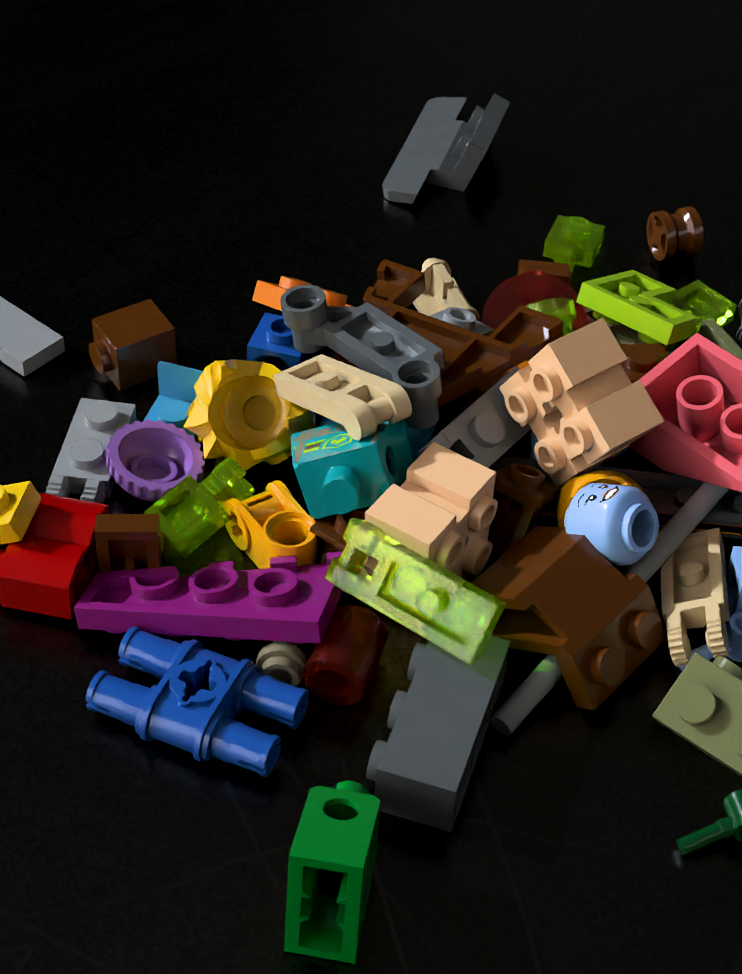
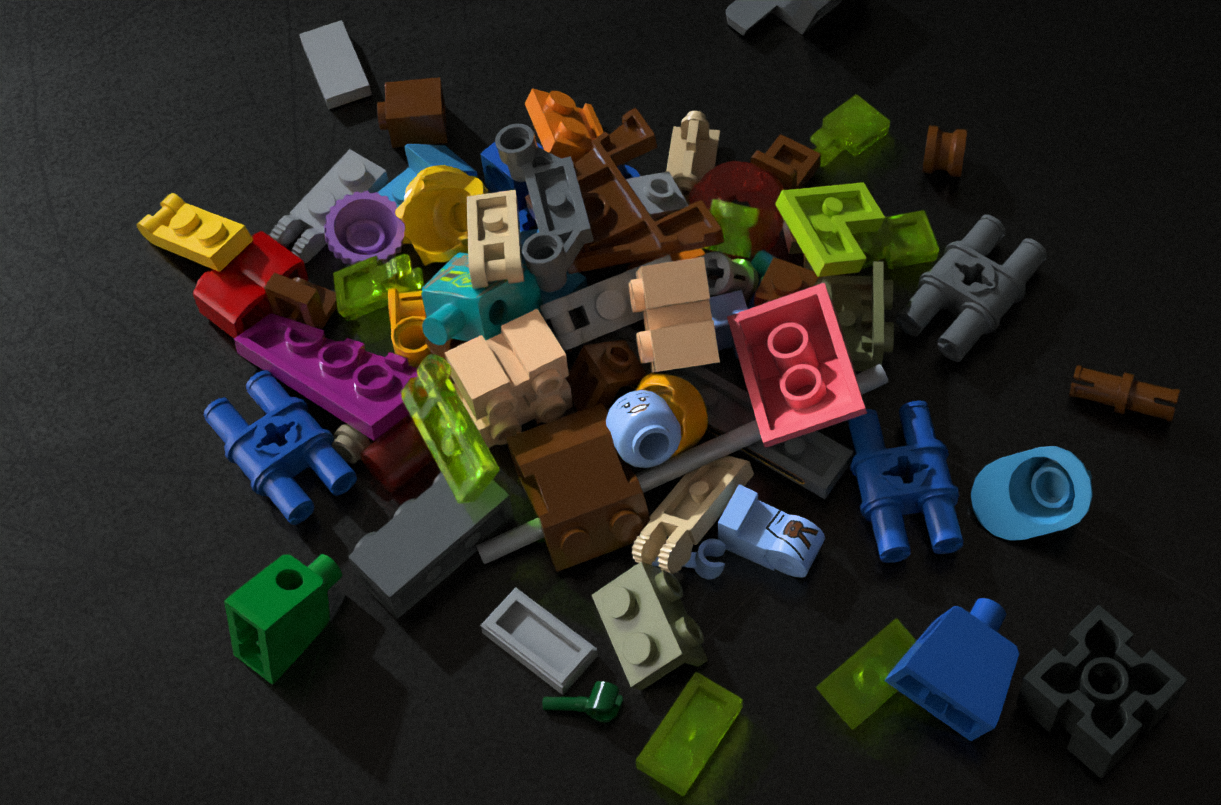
camera: 35 degrees right, 15 degrees up
none -> light grey tile [480,587,598,695]

